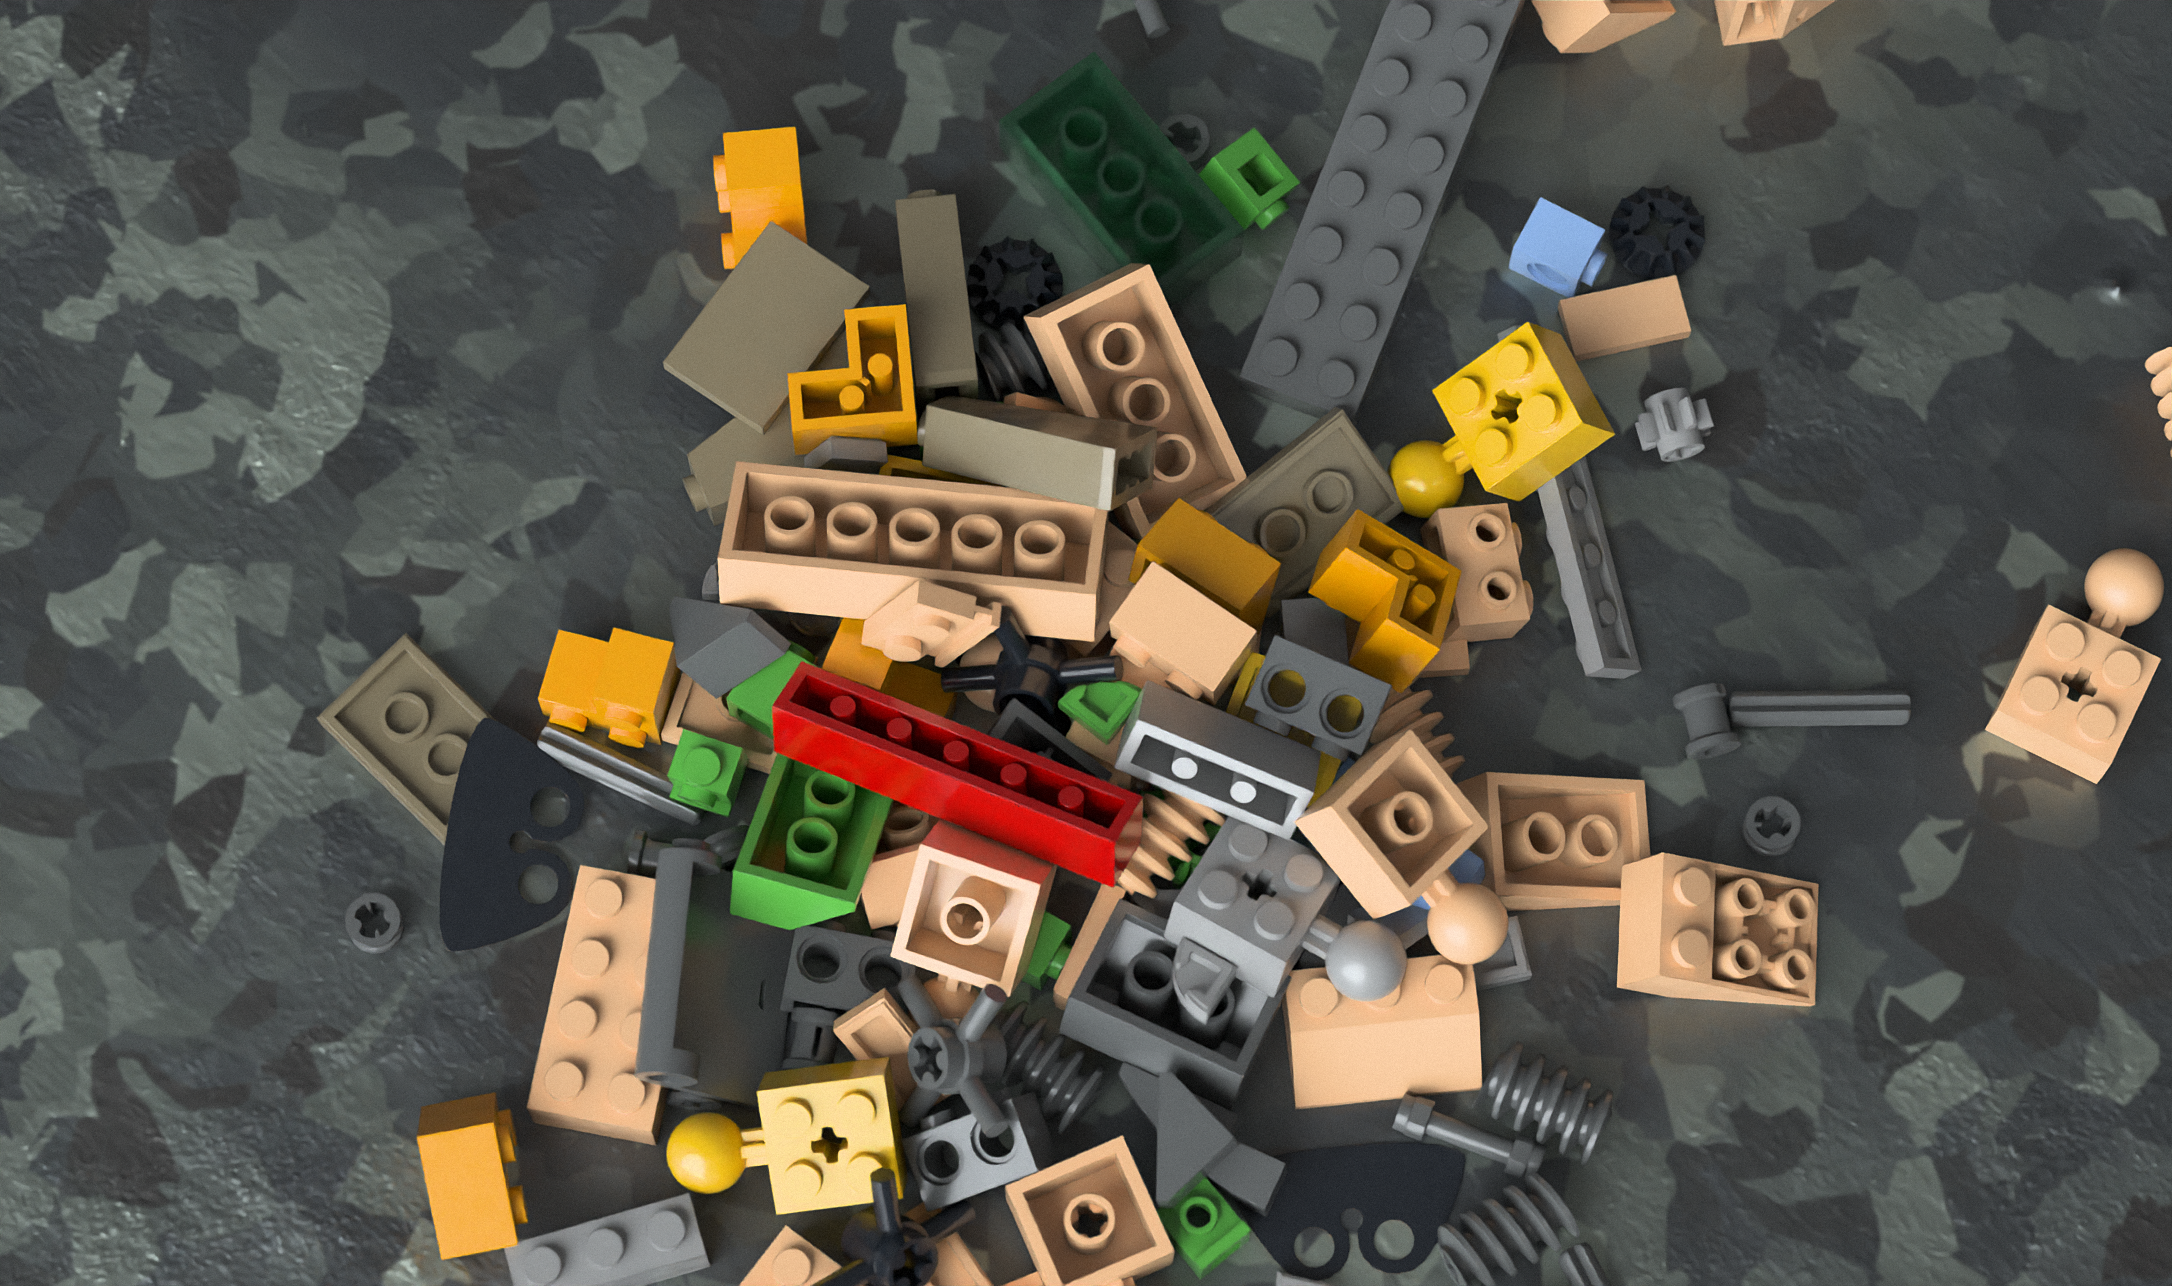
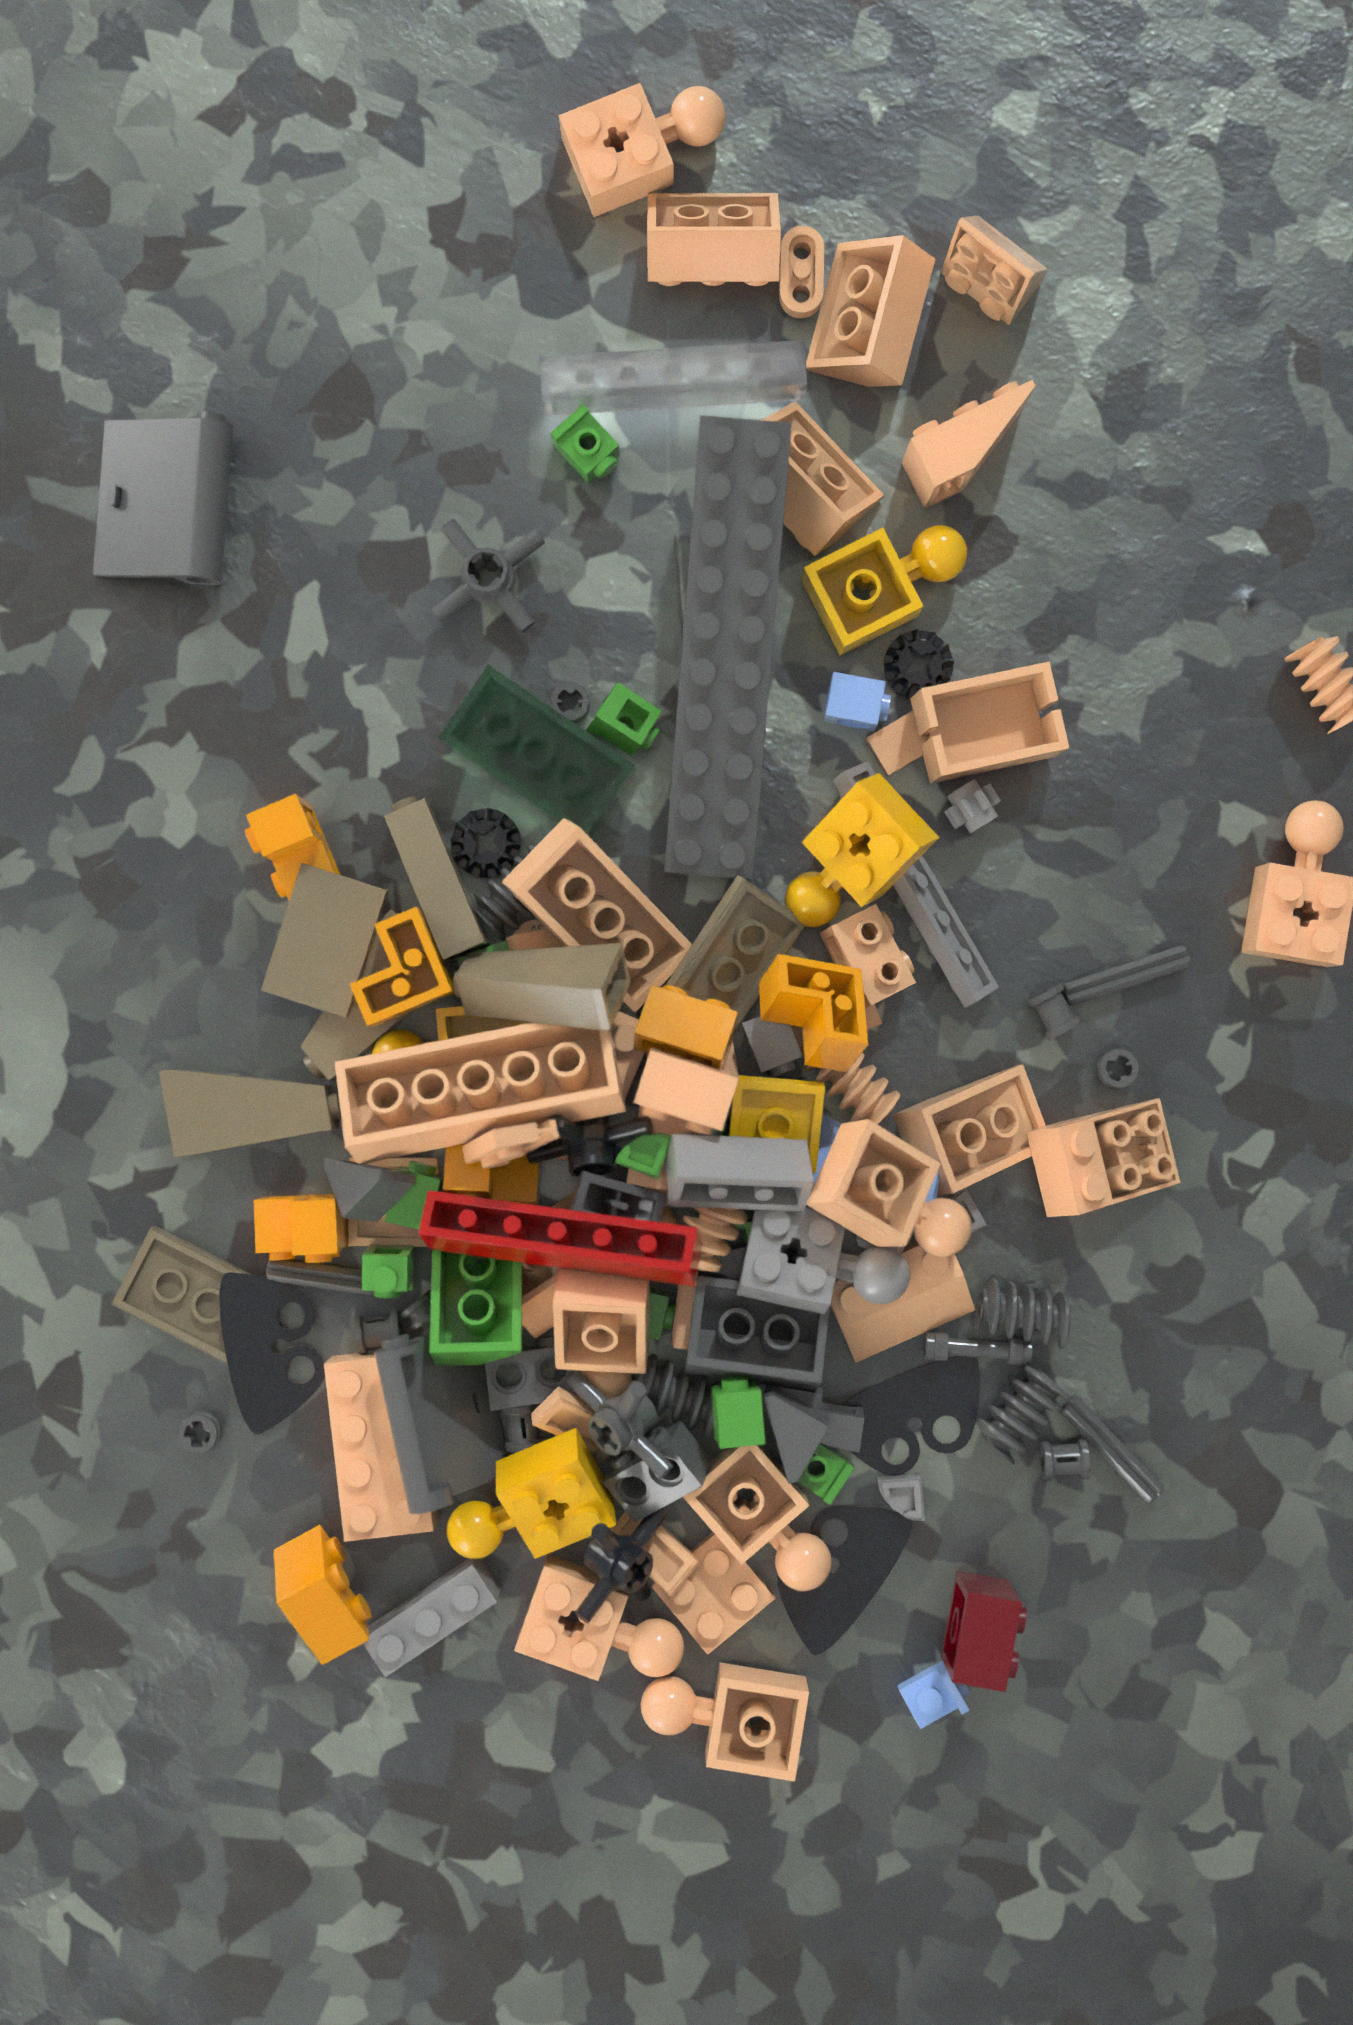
camera: 15 degrees left, 15 degrees up
light grey tile [804,436,888,474] -> none
light grey tile [1172,937,1238,1025] -> none
dark grey brick [1245,635,1393,762] -> none
none -> dark tan slope [159,1069,342,1158]
none -> bright green brick [710,1376,765,1449]
none -> yellow brick [801,525,967,656]
none -> light nougat piece [910,662,1069,784]

